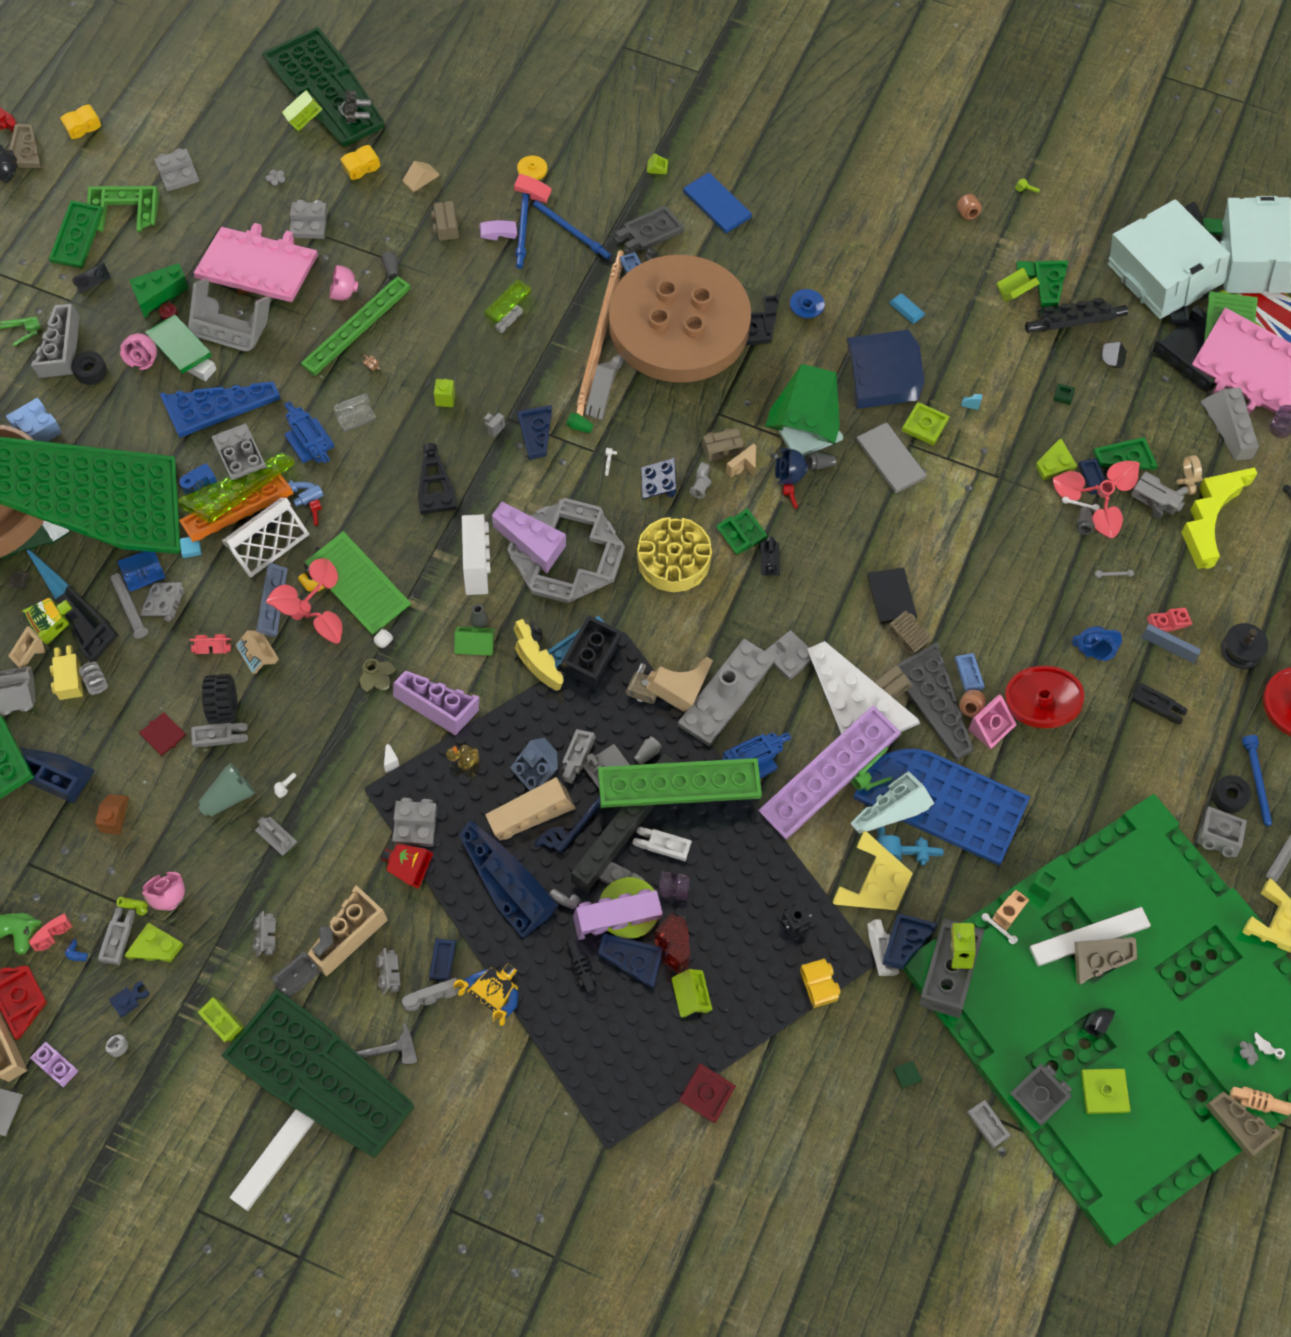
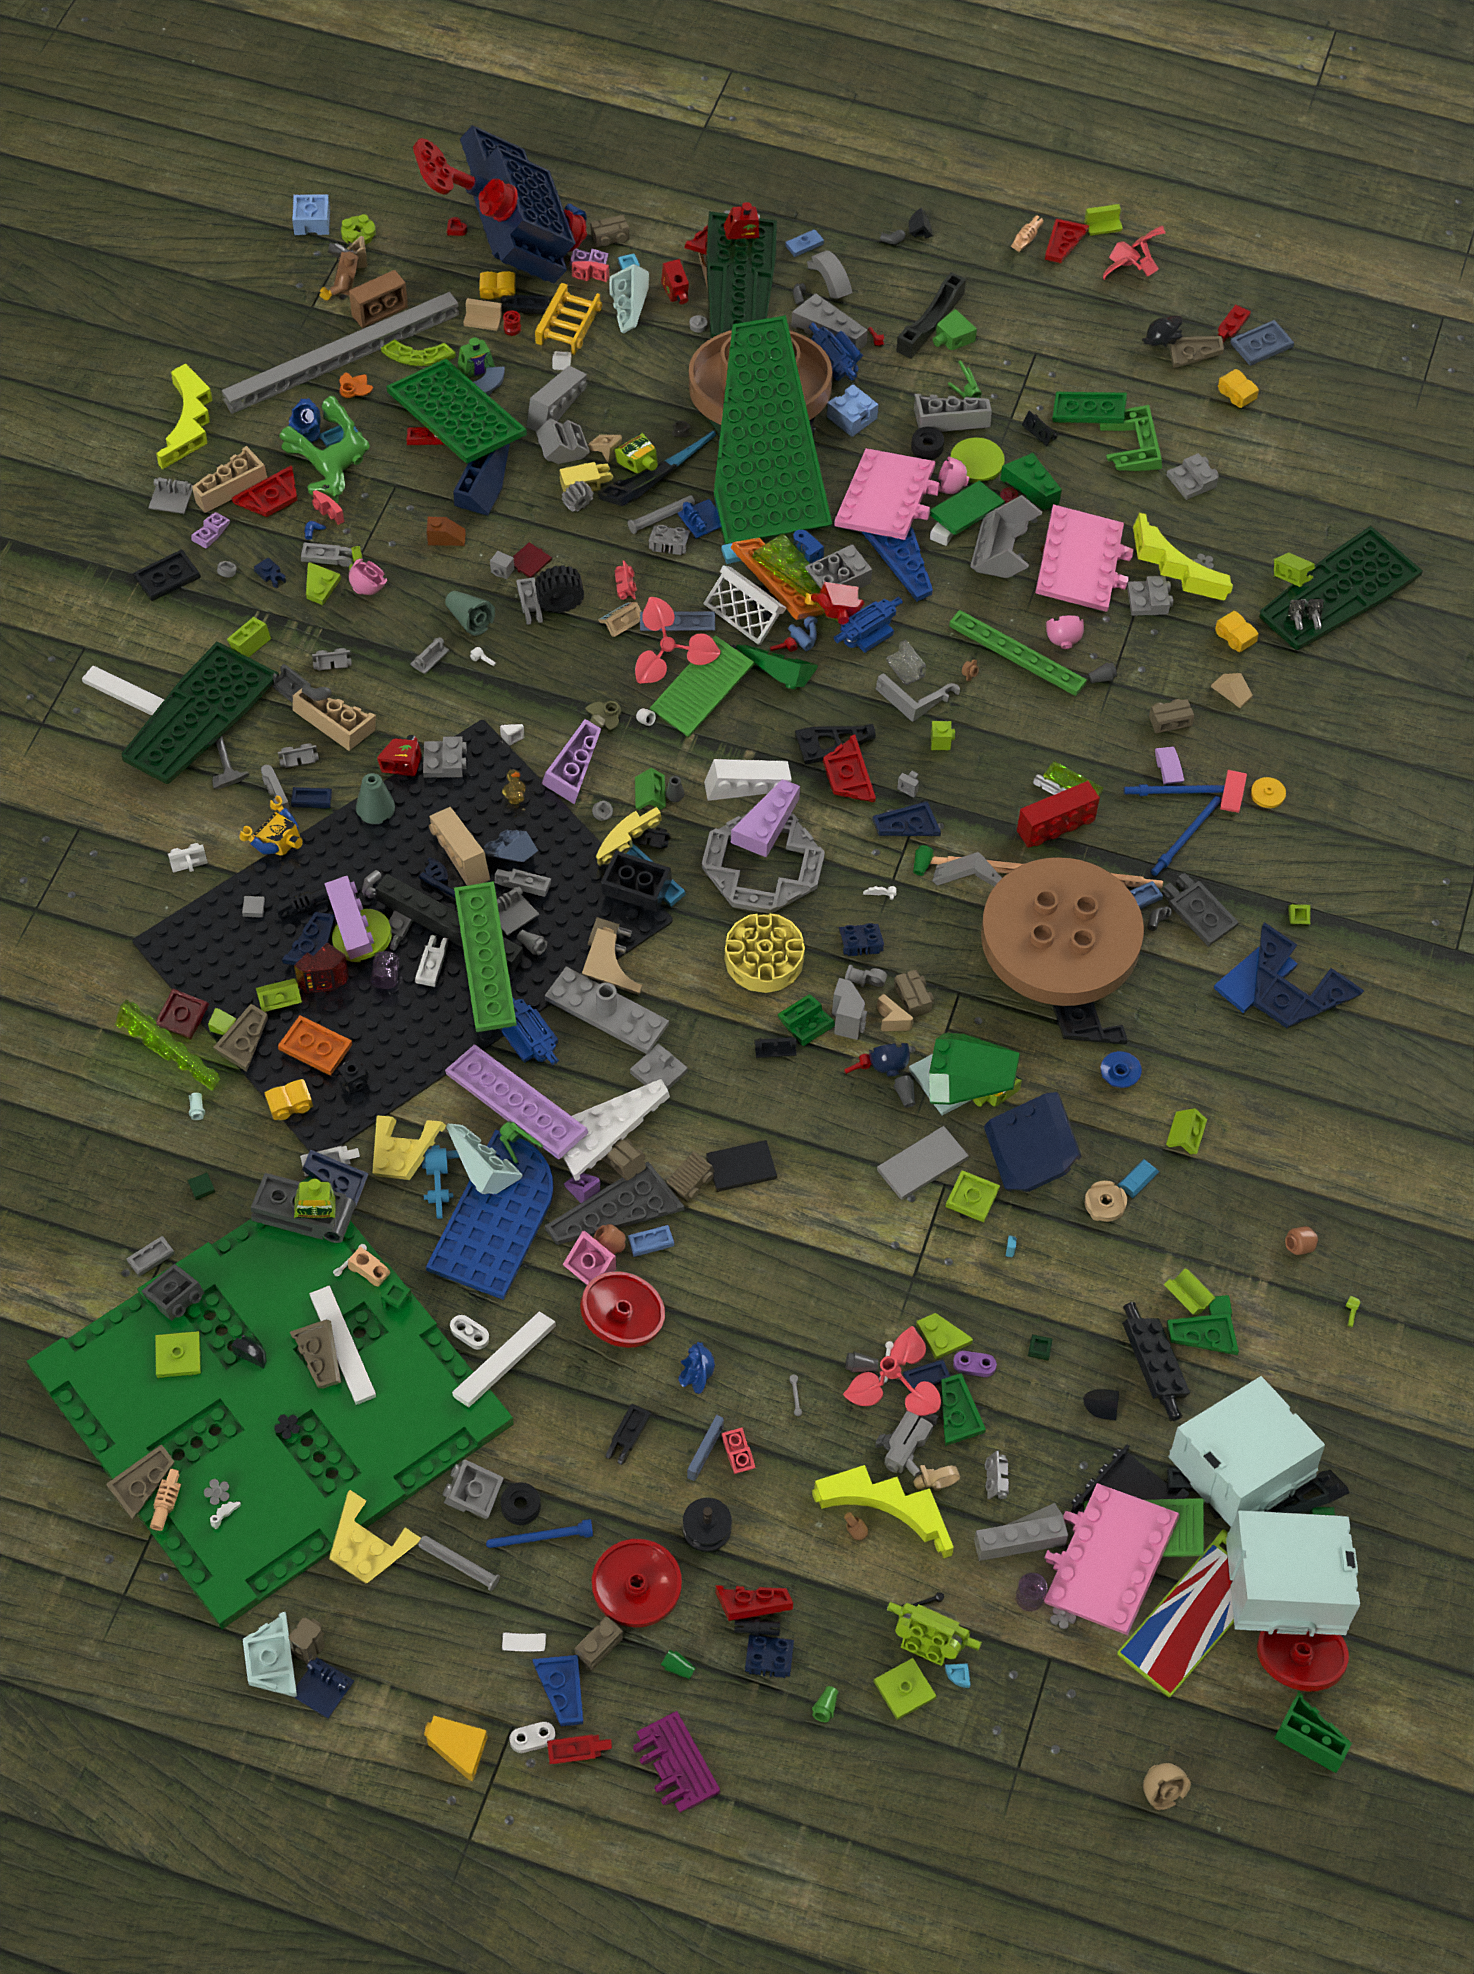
camera: 85 degrees right, 5 degrees down
dark blue wedge [459,821,558,937] -> none
none -> clear neon green wing [115,999,220,1091]
none -> black tile [133,549,201,601]
none -> white hips [168,843,208,872]
none -> light aqua pin [189,1093,205,1120]
none -> lime slope [208,1008,236,1035]
none -> dark tan wing [213,1004,268,1072]
none -> light grey tile [242,896,265,917]
none -> black plant [275,1414,300,1439]
none -> orange plate [278,1015,353,1076]
none -> sand green cone [356,773,395,824]
none -> white plate [450,1315,489,1349]
none -> white tile [452,1311,556,1407]
none -> light grey plate [490,551,514,579]
none -> medium lavender slope [564,1173,600,1203]
none -> light grey tile [592,801,613,821]
none -> green wedge [736,644,818,689]
none -> red torso [805,582,864,624]
none -> red wing [823,735,876,802]
none -> light grey piece [832,978,867,1040]
none -> bright pink hinge [834,448,940,540]
none -> medium nougat cylinder [844,1512,868,1540]
none -> light grey hinge [876,673,960,722]
none -> lime tile [950,438,1005,483]
none -> medium lavender plate [953,1351,997,1377]
none -> light grey hinge [985,1451,1009,1500]
none -> red brick [1017,781,1100,848]
none -> tan plate [1085,1181,1127,1222]
none -> neon yellow arch [1133,513,1233,601]
none -> lime panel [1166,1108,1207,1155]
none -> sand blue tile [1230,320,1294,366]
none -> dark blue wing [1254,922,1364,1028]

